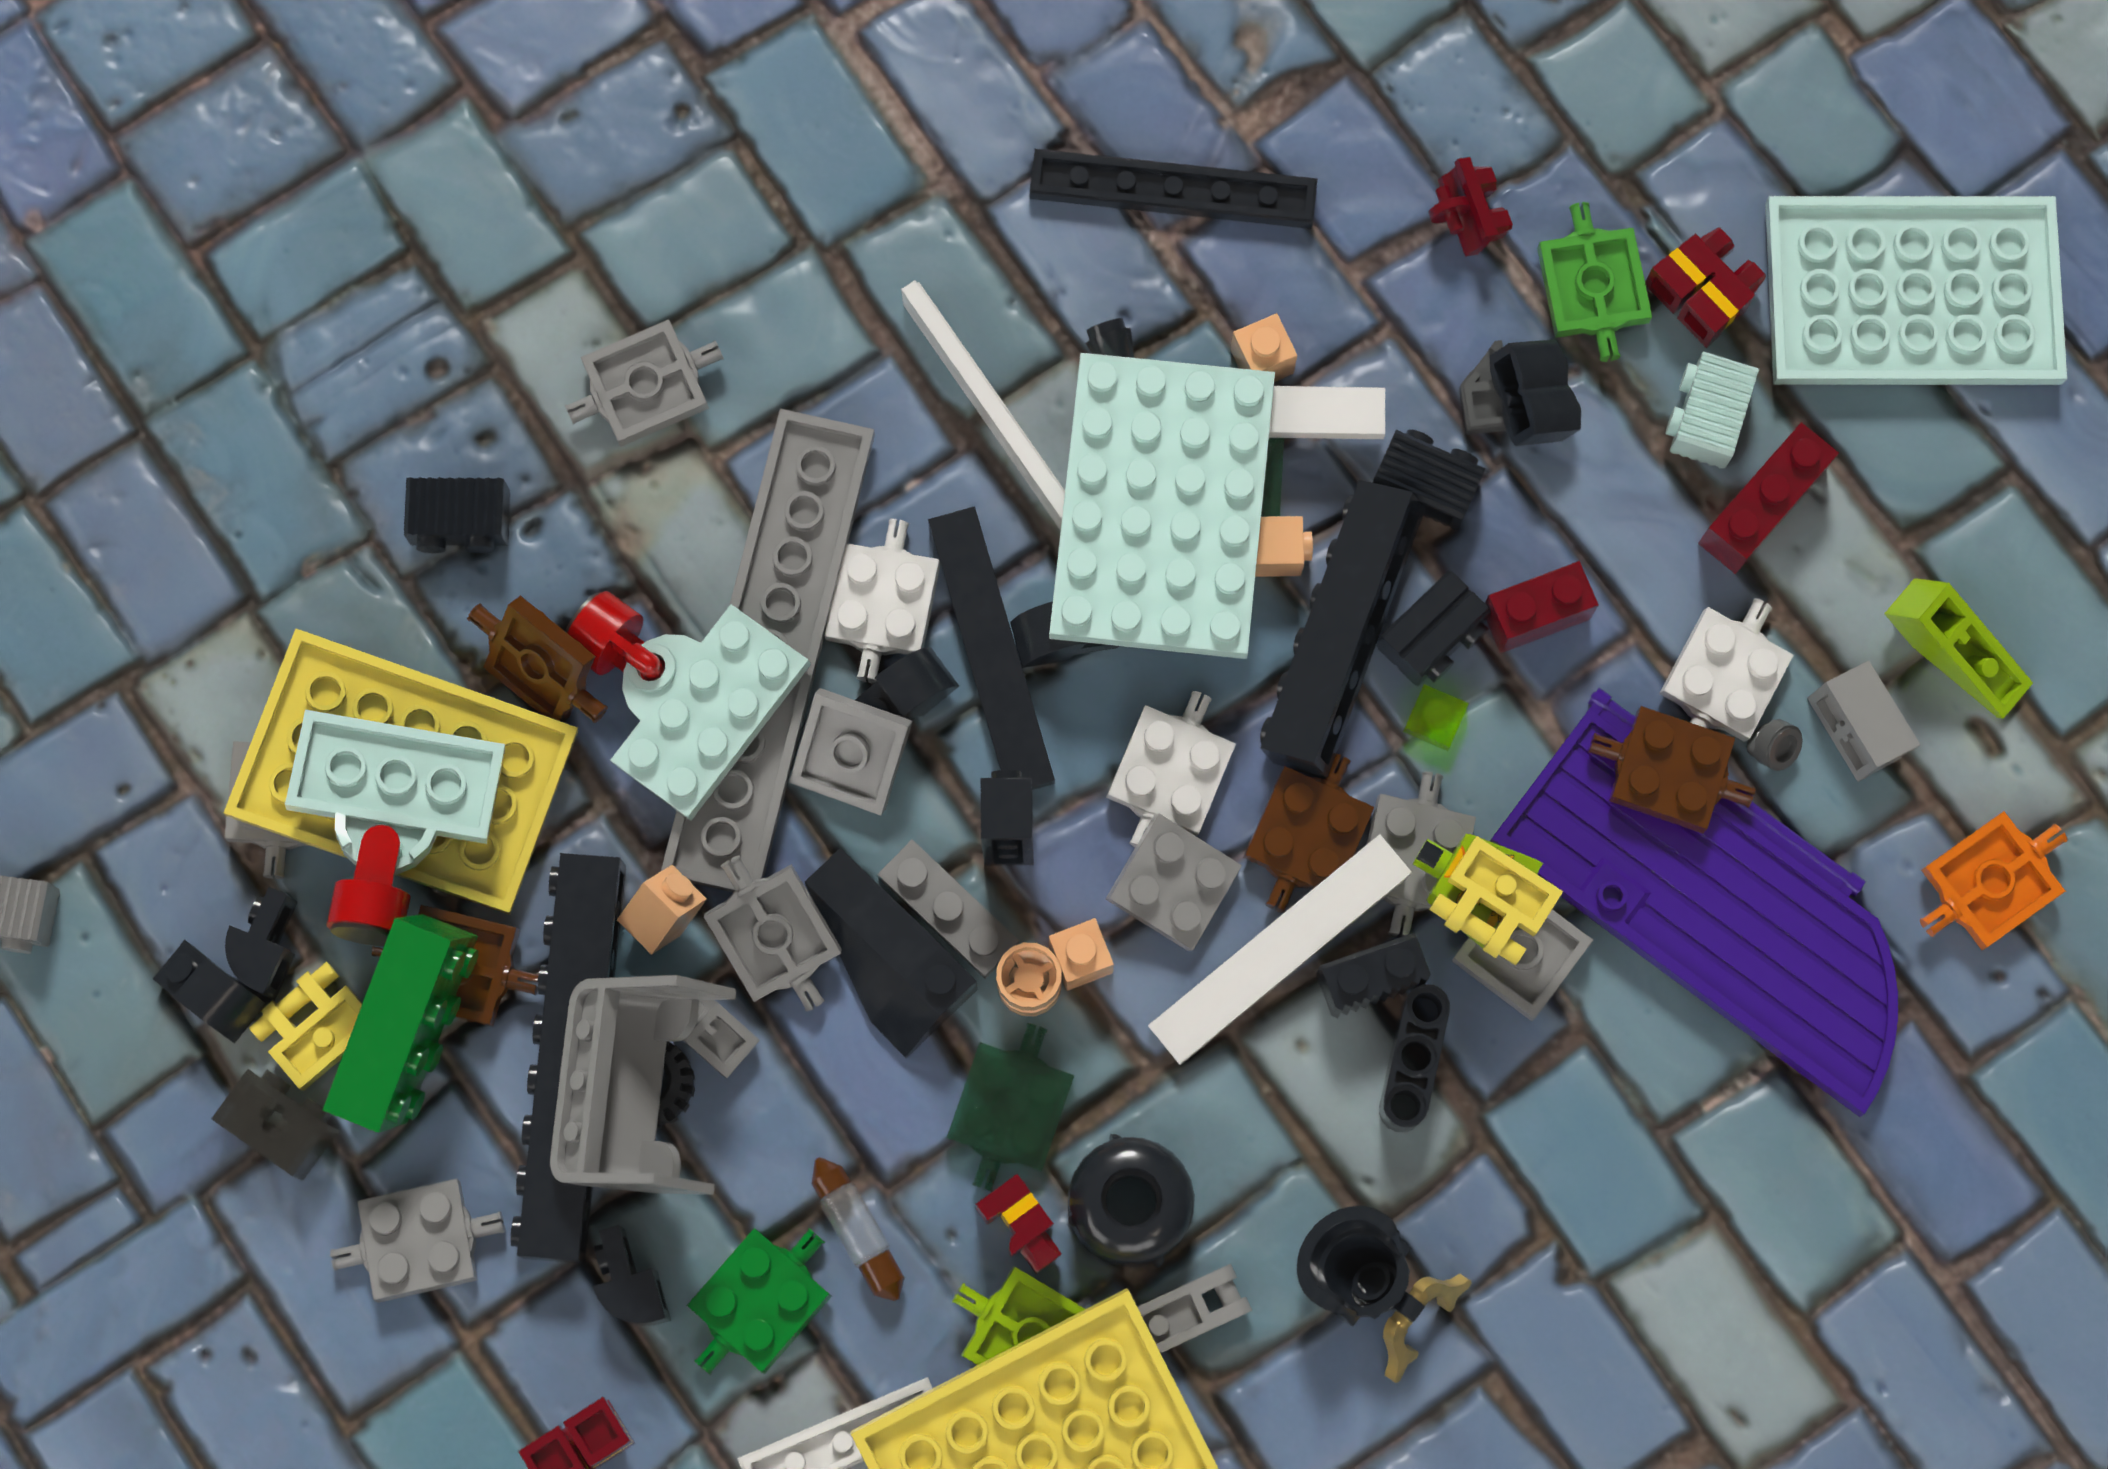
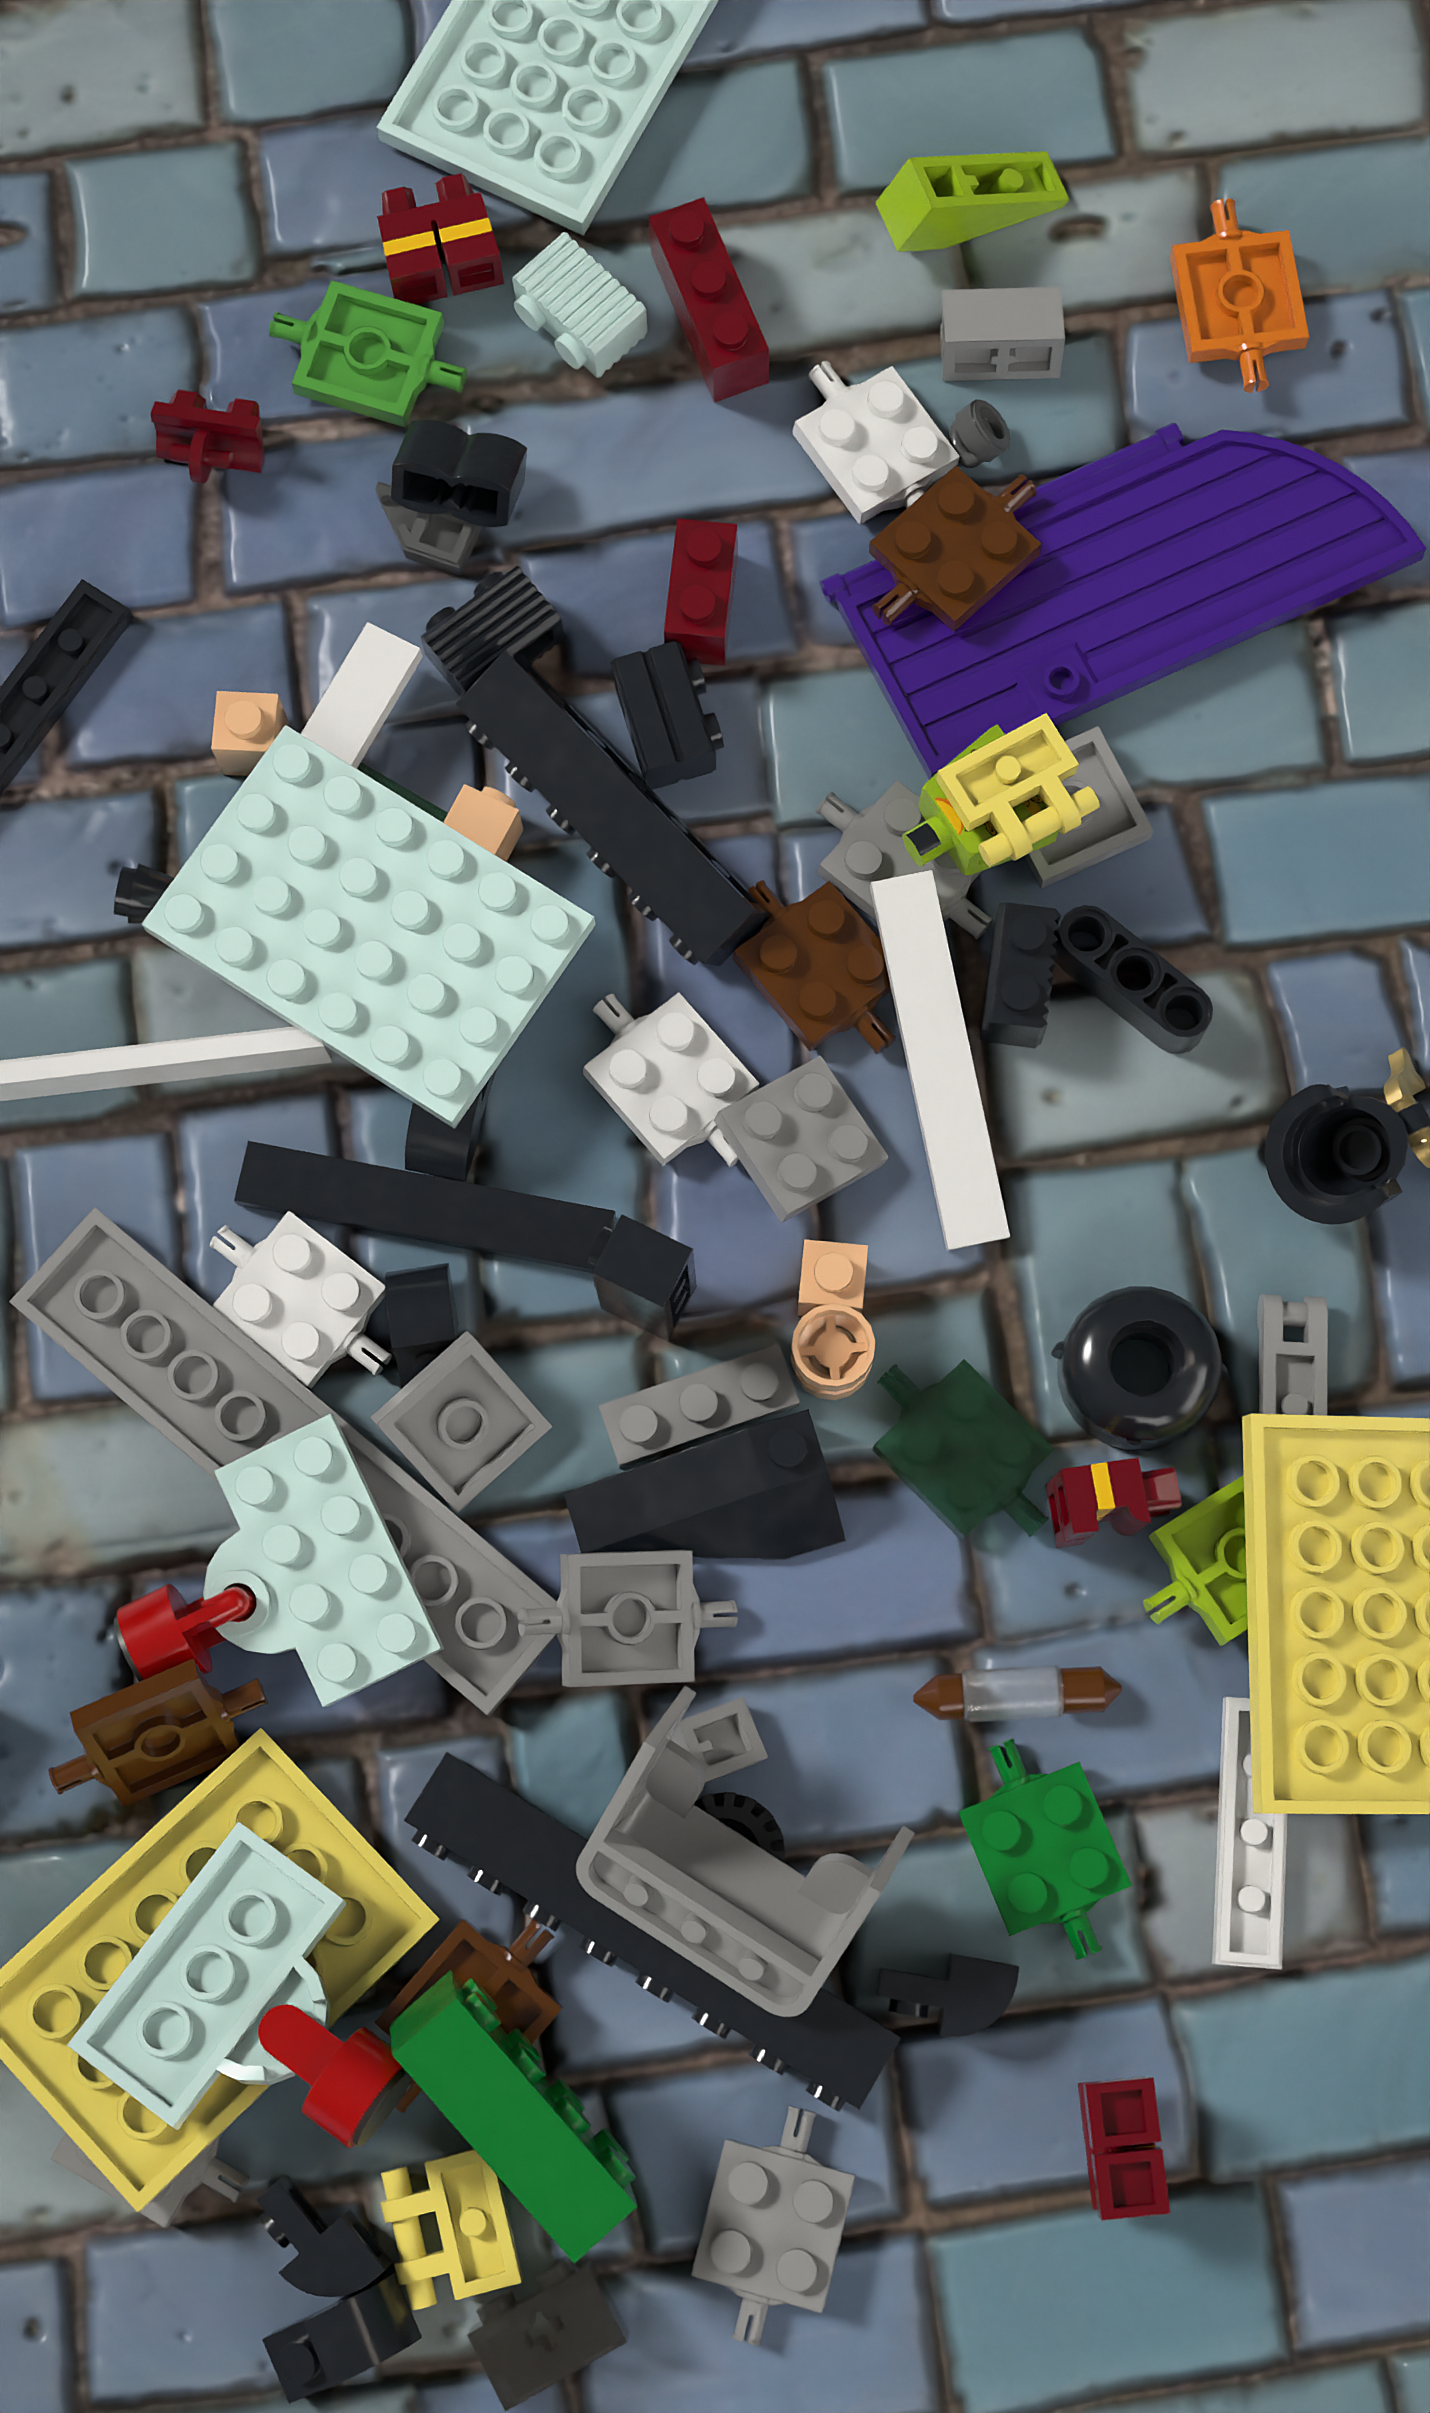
camera: 60 degrees left, 0 degrees up
light nougat brick [617,865,707,955] -> none
clear neon green plate [1403,684,1469,751] -> none

